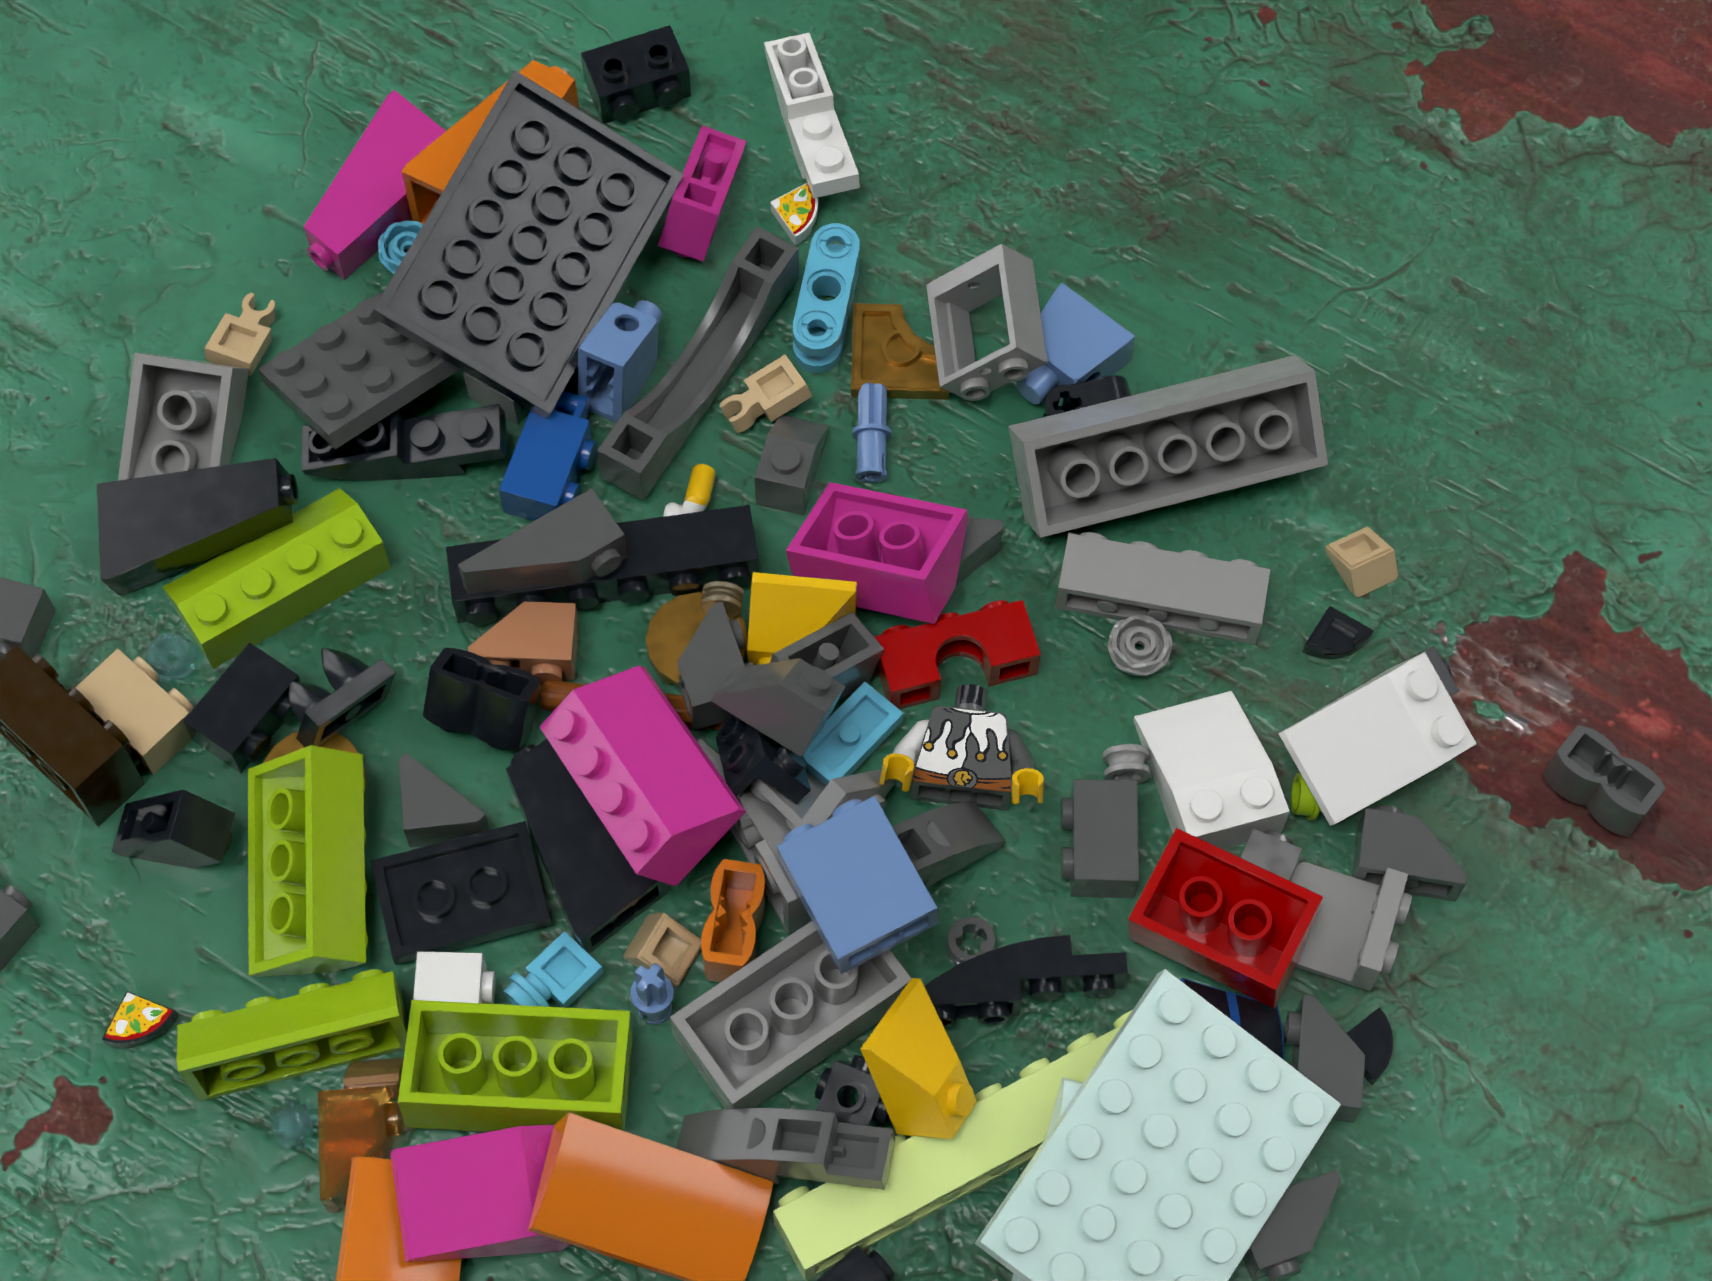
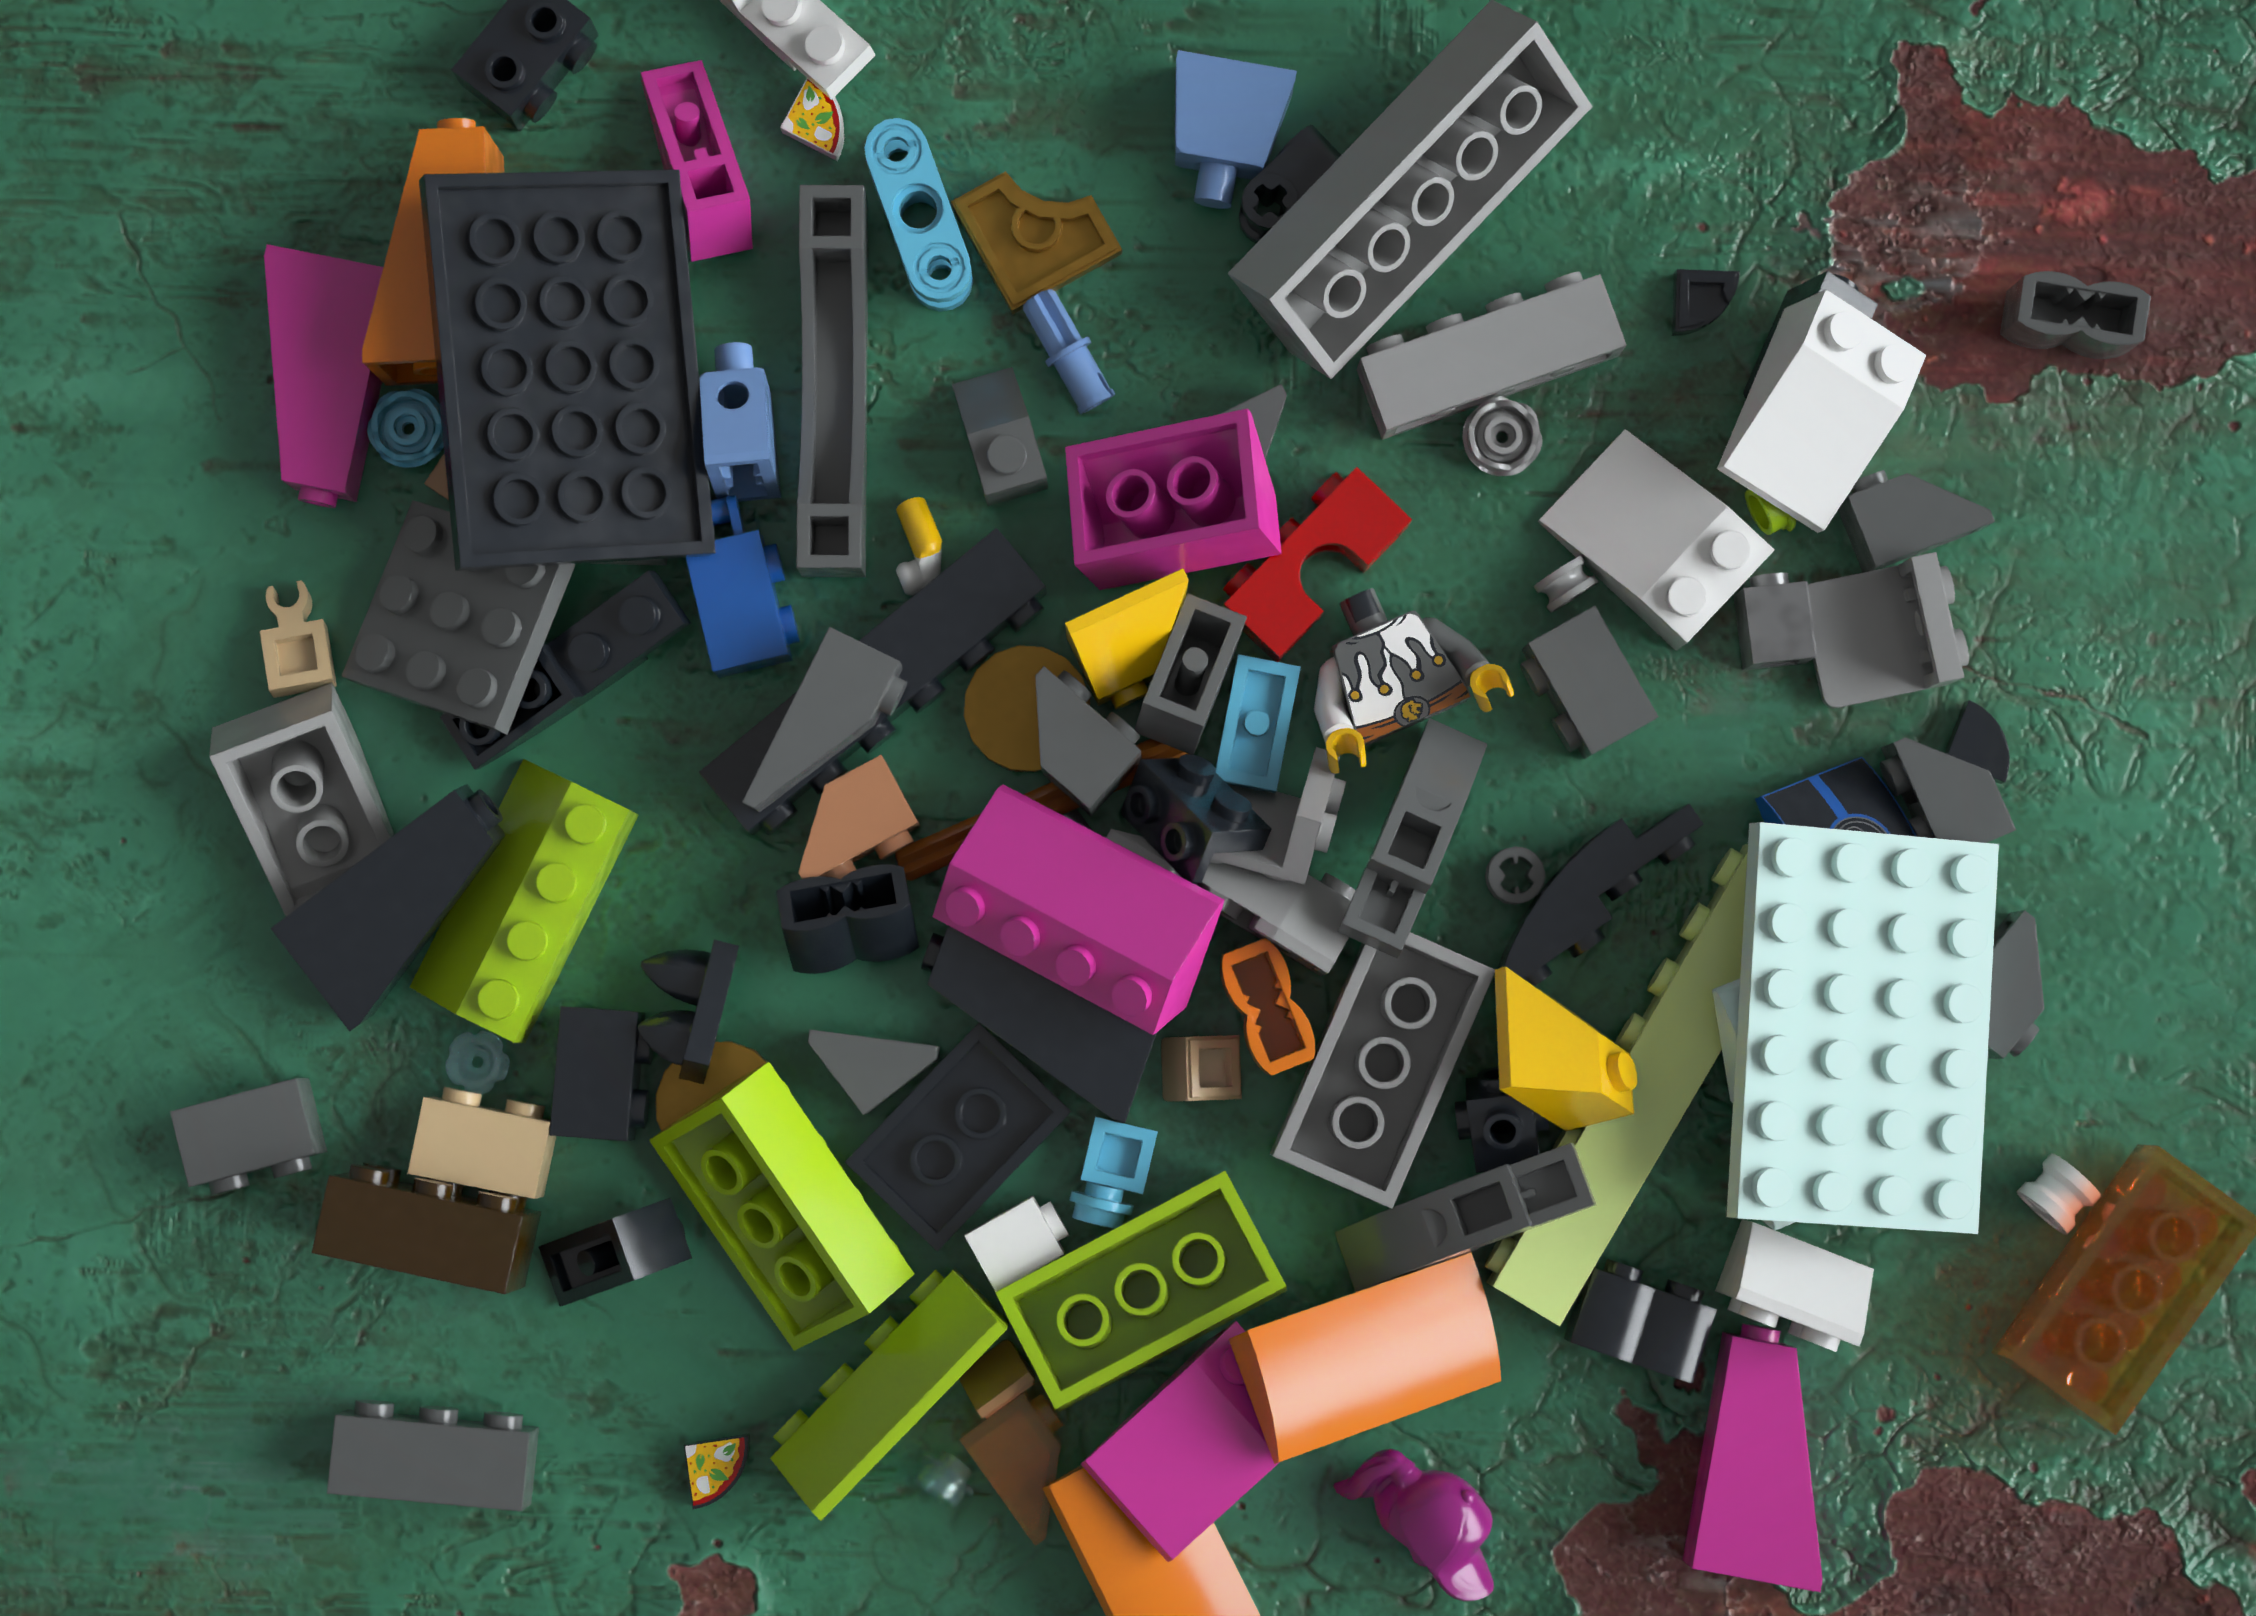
camera: 35 degrees left, 20 degrees up
medium blue axle [630,963,674,1025] -> none
dark tan piece [701,581,744,617] -> none
dark grey slope [711,658,845,757] -> none
tan plate [719,355,812,433] -> none
medium blue brick [777,796,939,974] -> none
light grey window [926,244,1048,402] -> none
red slope [1128,828,1323,1009] -> none
tan slope [1325,527,1398,597] -> none

